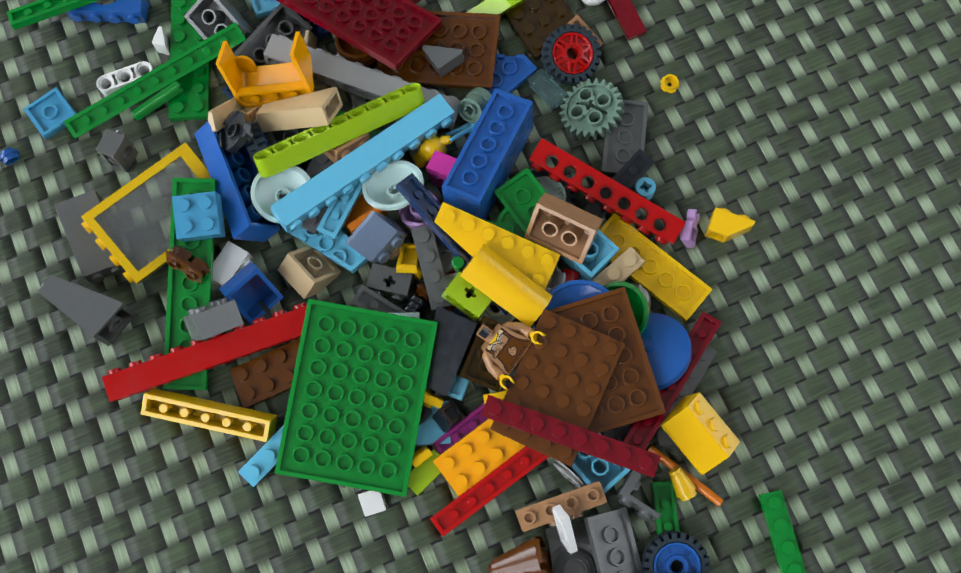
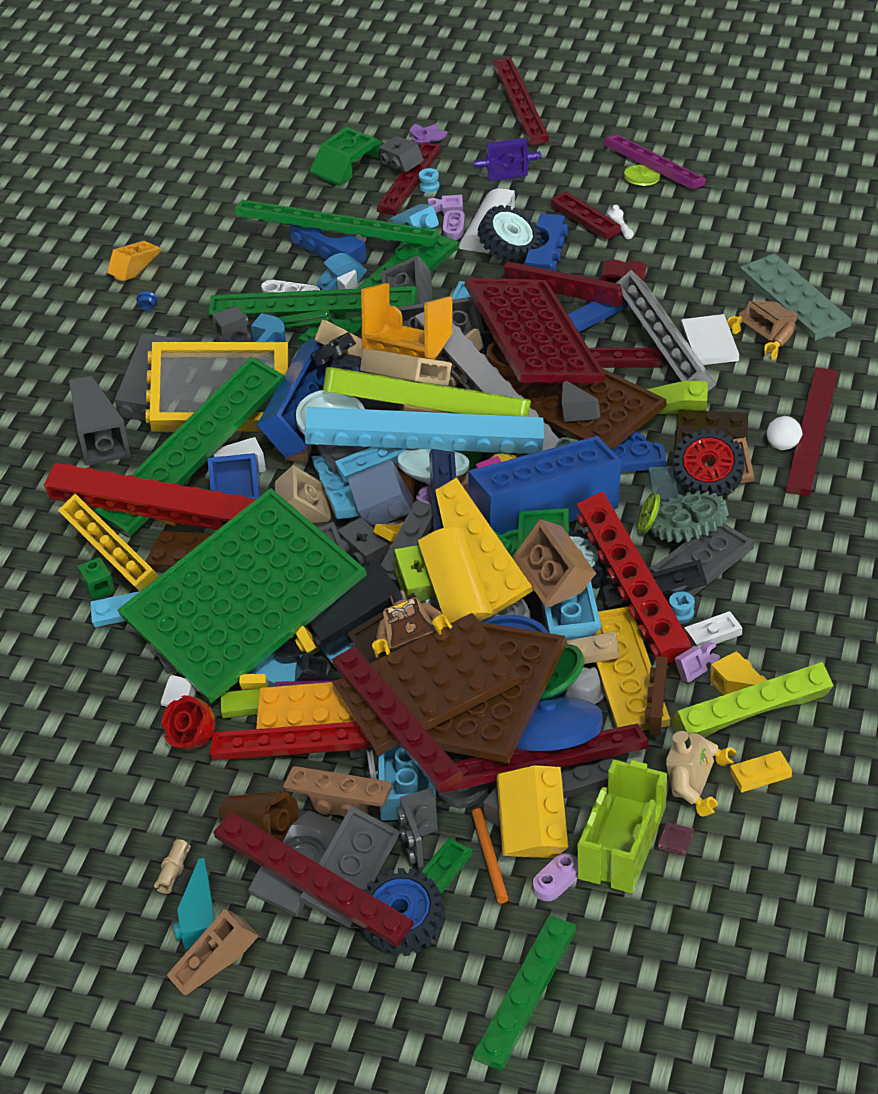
camera: 40 degrees right, 30 degrees down
dark azure tile [23,87,77,140] -> none
reddish brown hinge [166,245,211,284] -> none
dark azure brick [172,191,226,242] -> none
dark grey brick [183,298,244,341] -> none
white tile [552,504,578,554] -> none
yellow plate [660,74,680,93] -> none
yellow cone [668,466,697,501] -> none
none -> green brick [77,557,115,601]
none -> red cylinder [161,695,216,750]
none -> dark azure brick [251,313,286,361]
none -> dark azure brick [316,253,367,290]
none -> lavender plate [533,853,578,901]
none -> lime piece [578,759,667,894]
none -> lime wheel [637,492,660,535]
none -> reddish brown plate [645,657,667,735]
none -> clear pink tile [658,822,694,856]
none -> tan torso [666,731,737,817]
none -> lime arch [671,662,834,738]
none -> white plate [684,611,742,648]
none -> yellow plate [730,751,792,793]

